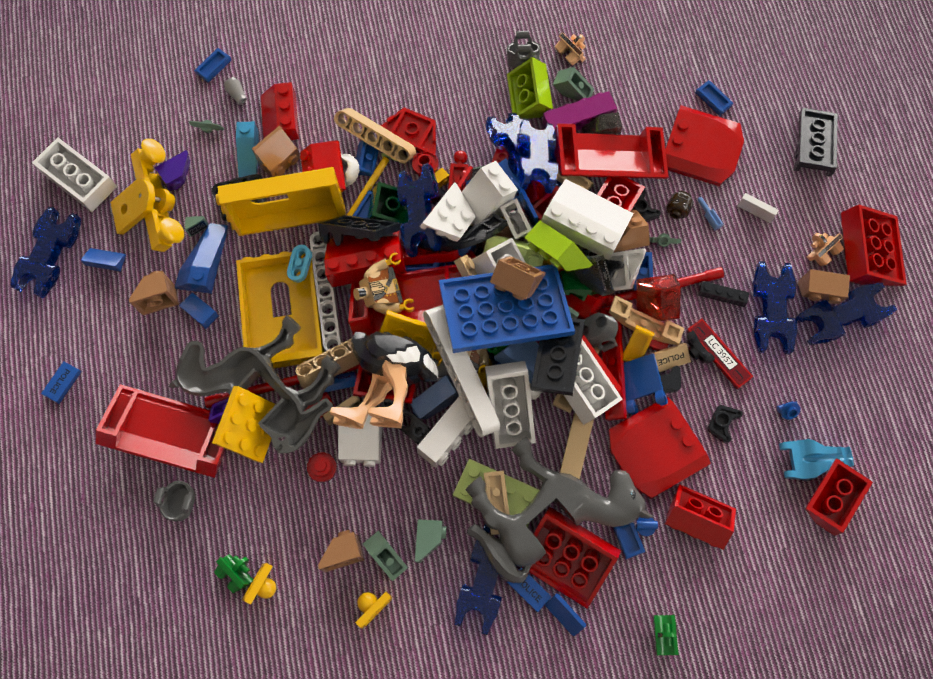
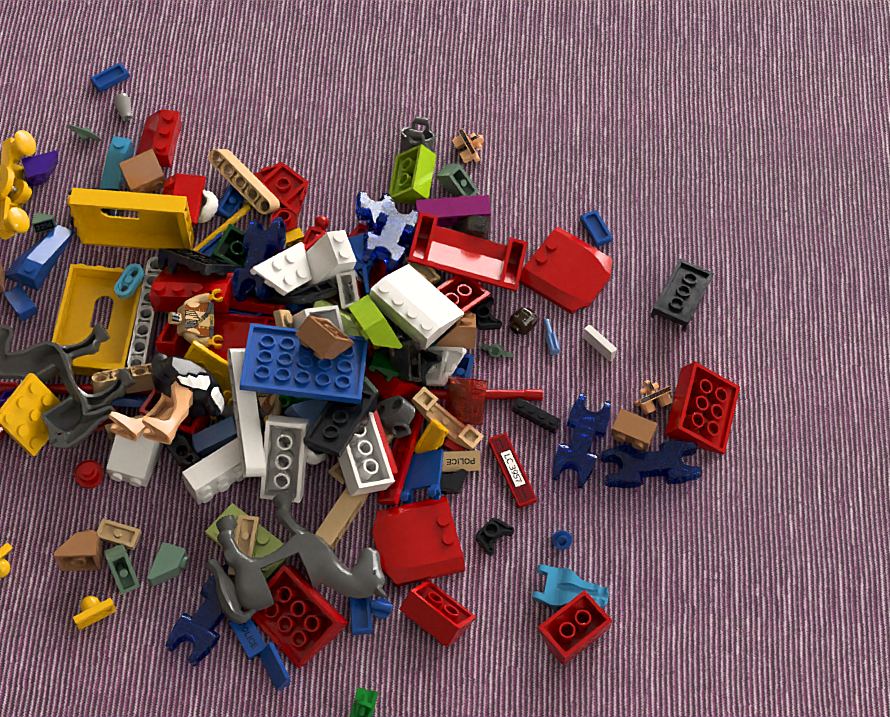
camera: 10 degrees right, 10 degrees down
black piece [687,330,715,363] -> none
none -> tan plate [97,518,142,550]

